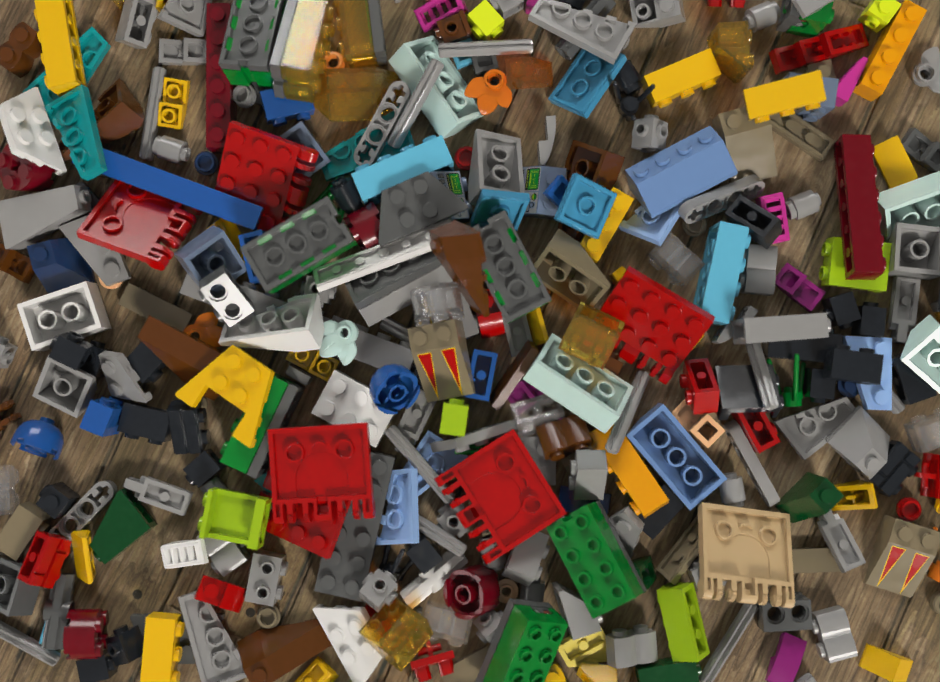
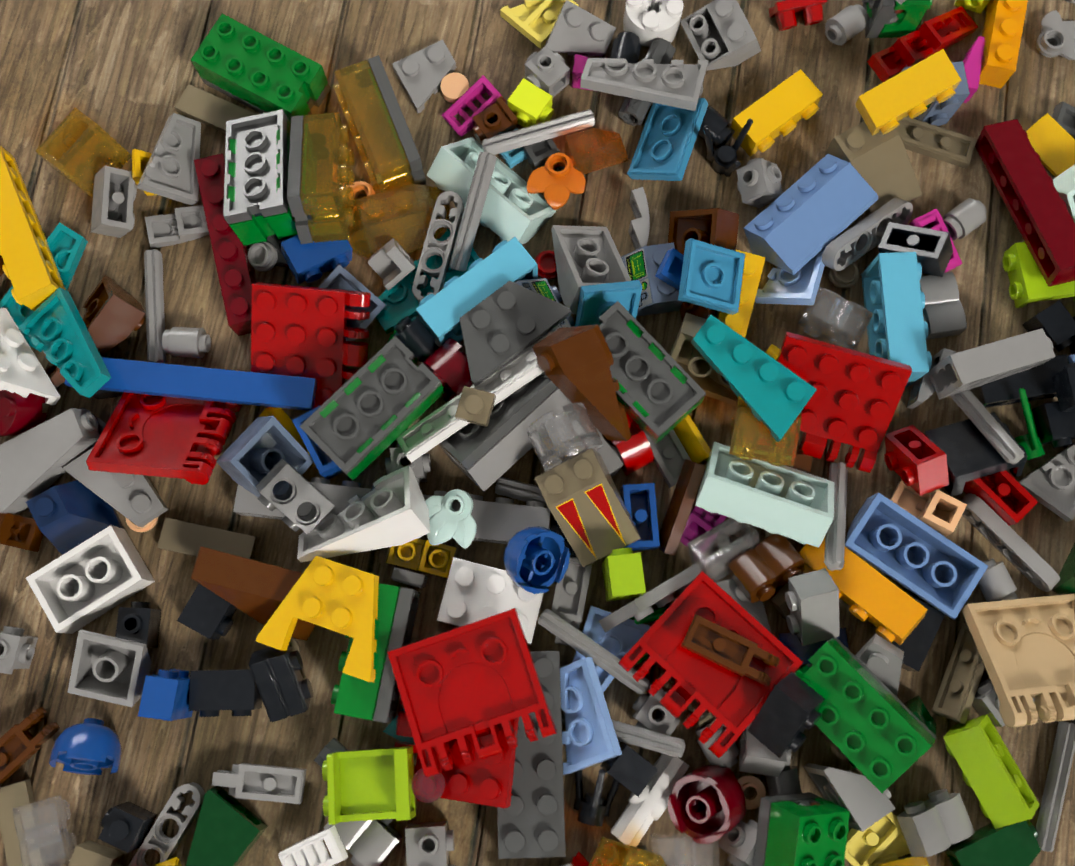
camera: 15 degrees left, 10 degrees down
black brick [49,331,94,371] -> none
light grey wing [98,350,153,403] -> none
yellow slope [157,77,190,130] -> none
orange plate [183,311,223,348] -> none
black brick [183,448,226,488] -> none
dark blue plate [194,151,219,176] -> none
light grey brick [359,568,398,612] -> none
clear yellow slope [707,21,754,83] -> none
magenta slope [775,263,826,313] -> none
none -> light grey panel [368,238,415,290]
none -> clear pink plate [412,769,445,803]
none -> dark tan plate [455,386,496,427]
none -> reddish brown hinge [681,614,780,686]
none -> teal wing [691,315,817,442]
none -> black brick [748,672,825,758]

